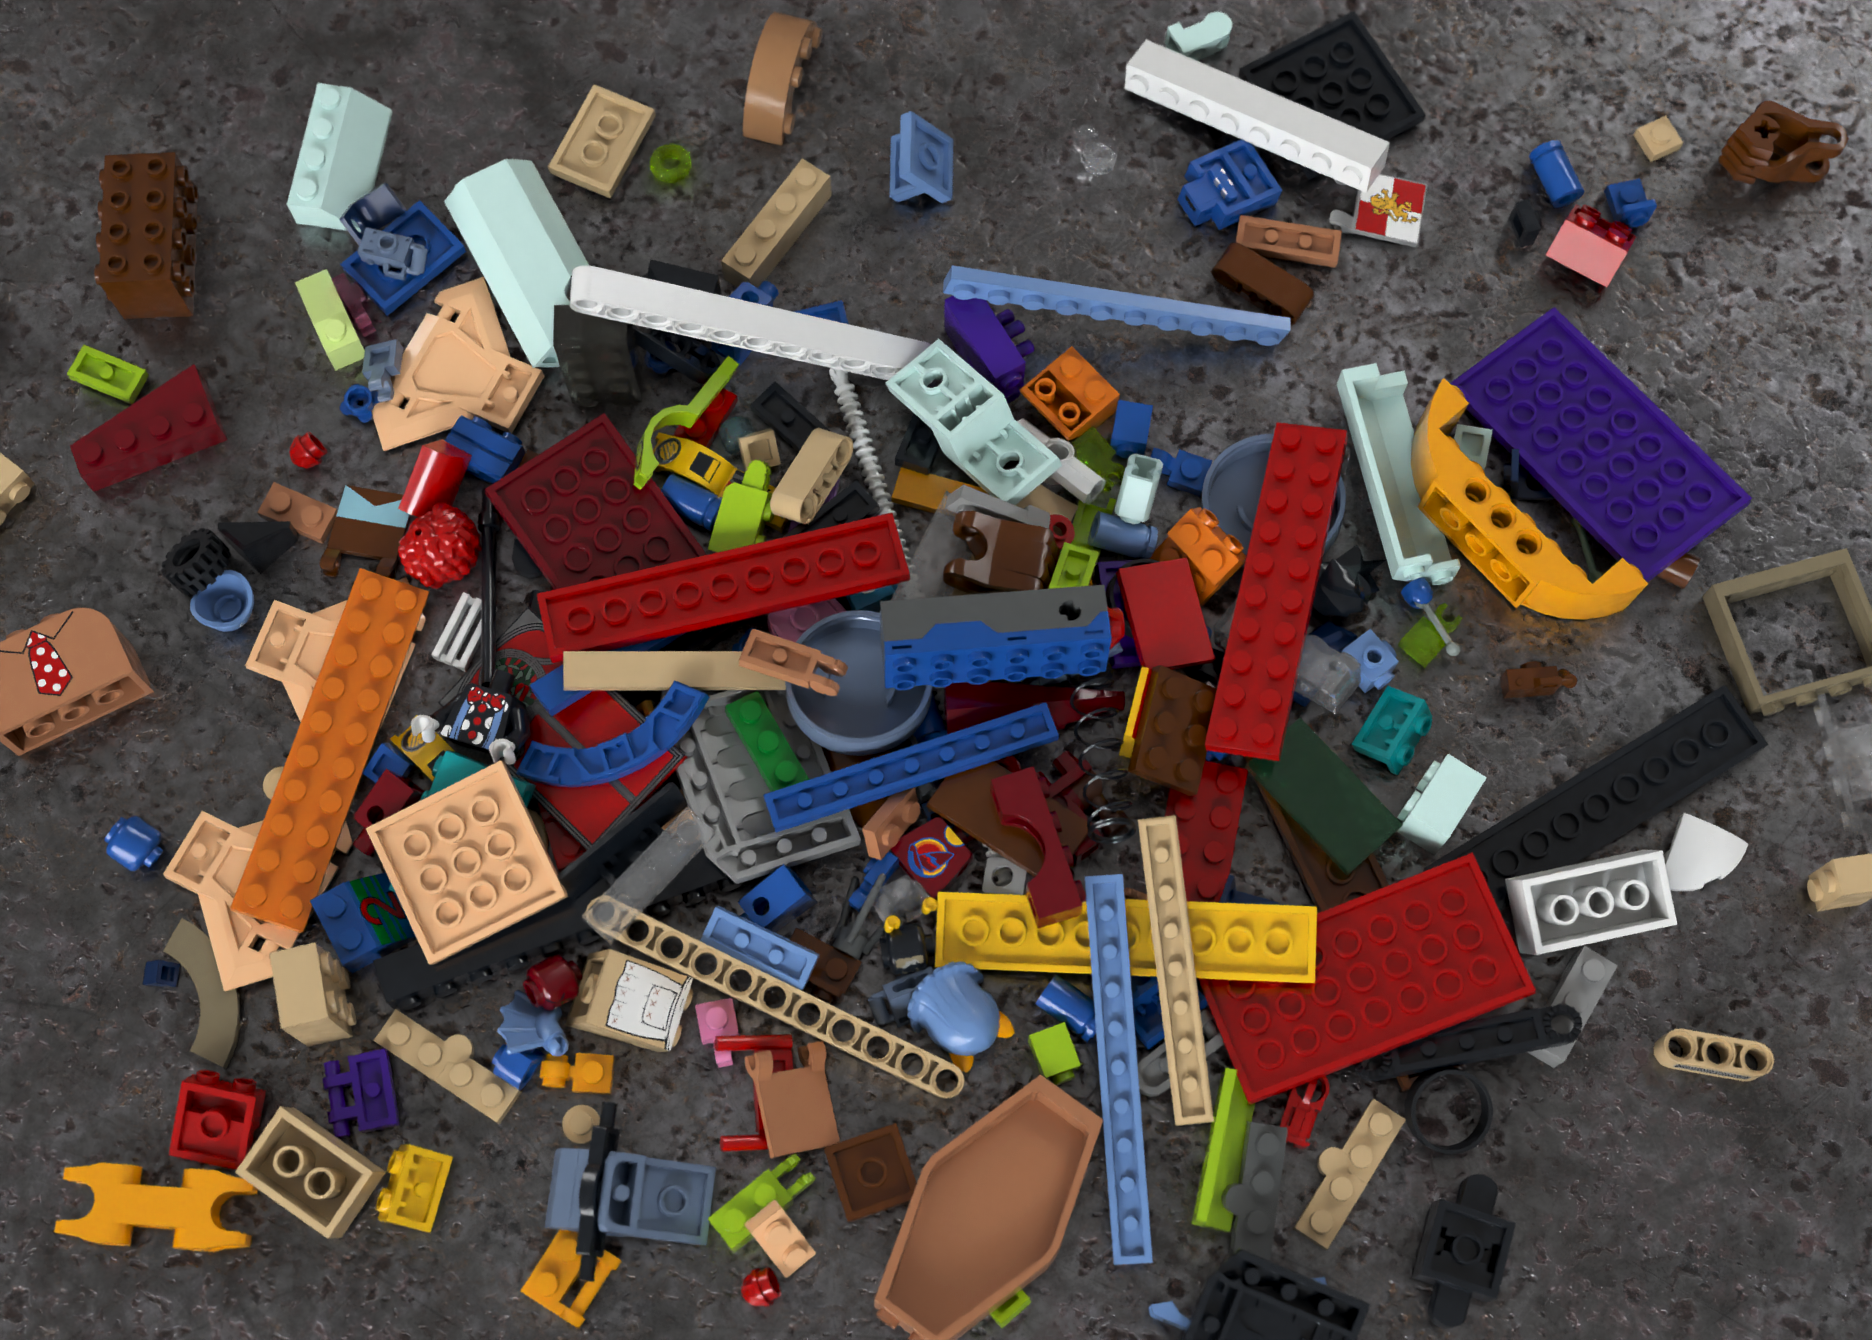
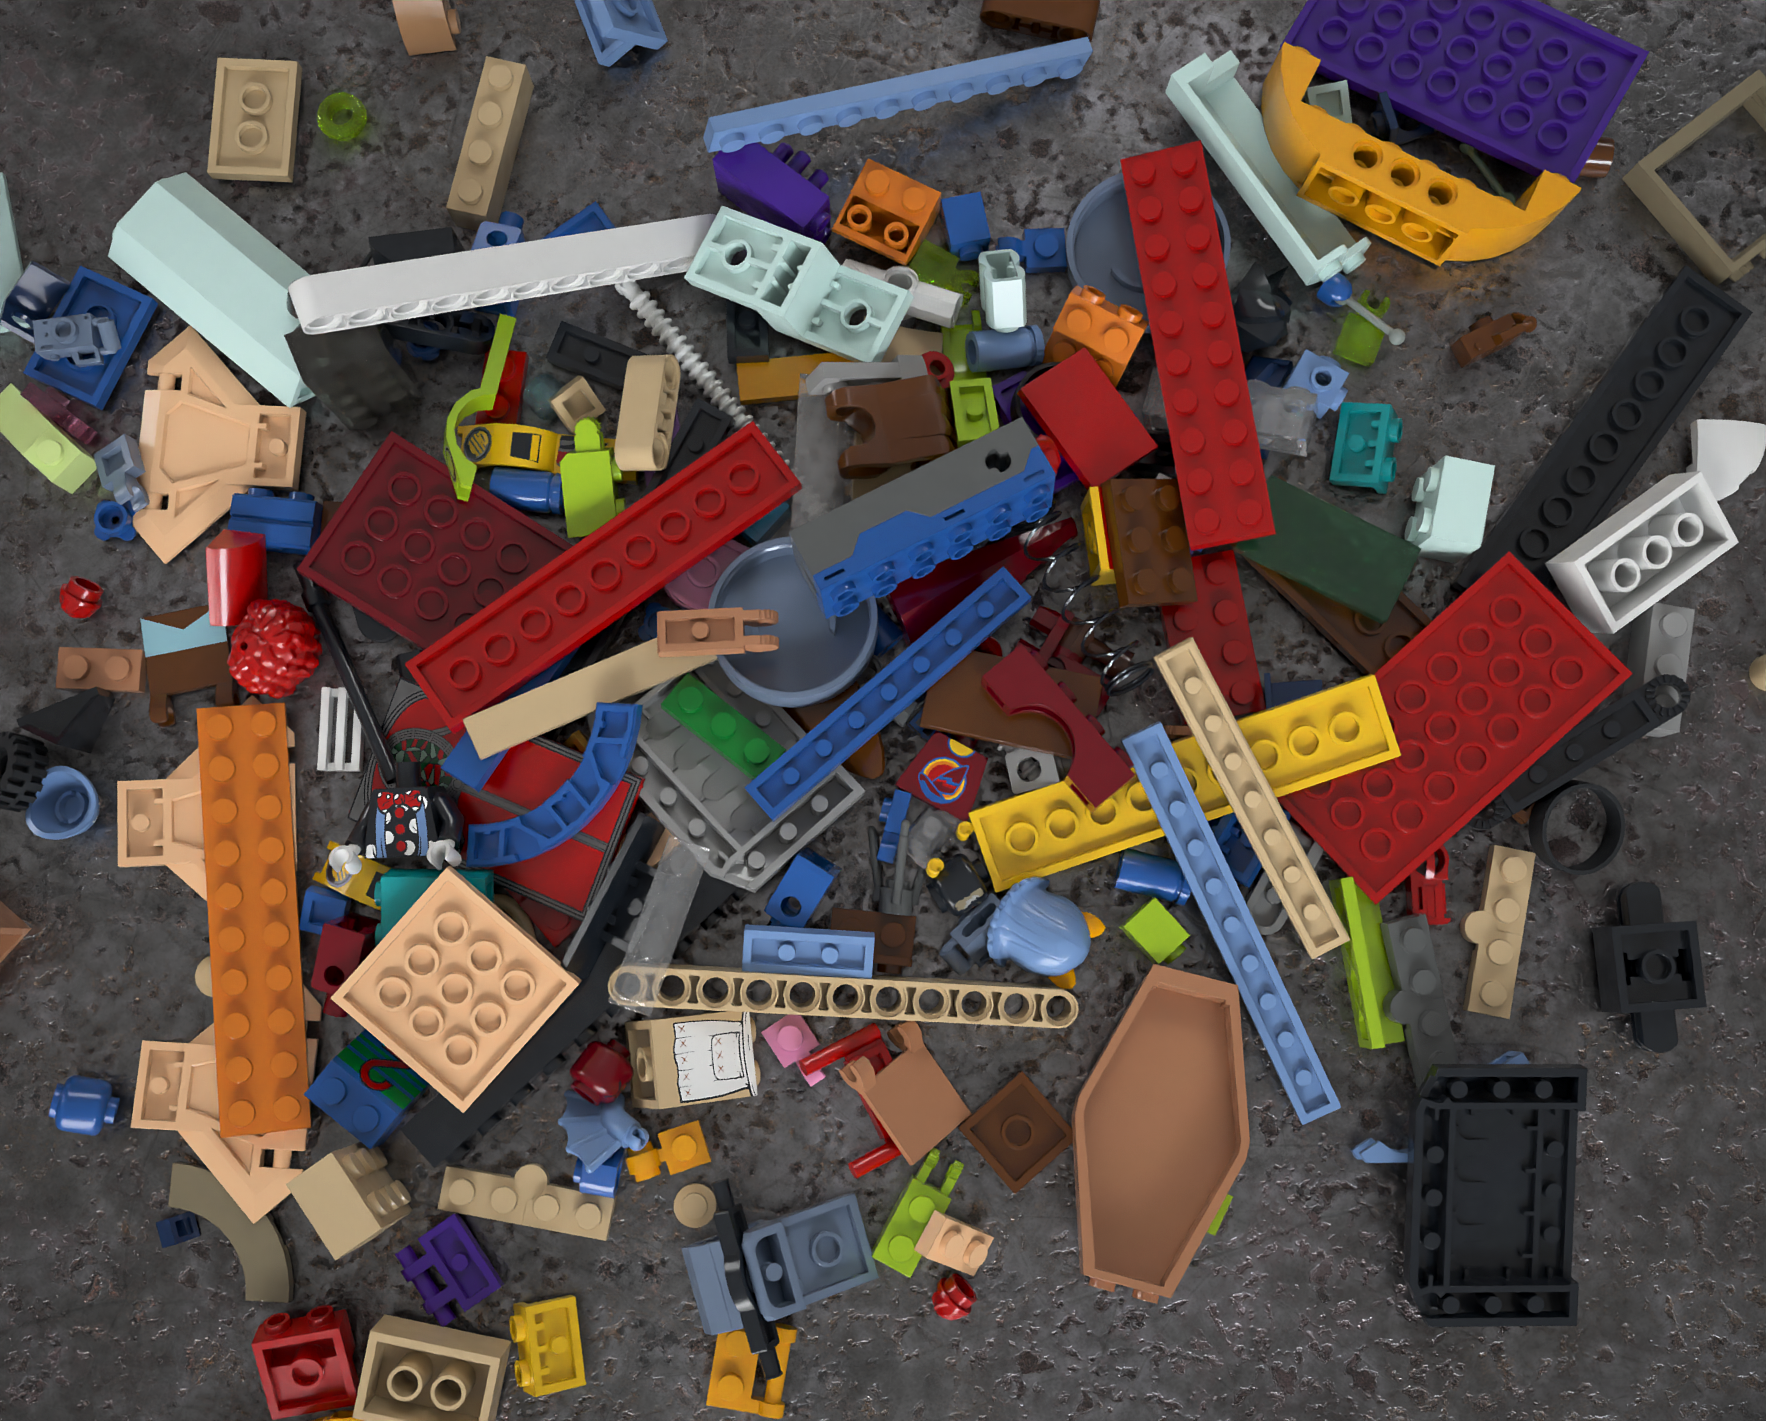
camera: 25 degrees left, 10 degrees up
nougat plate [862,787,920,860] -> none

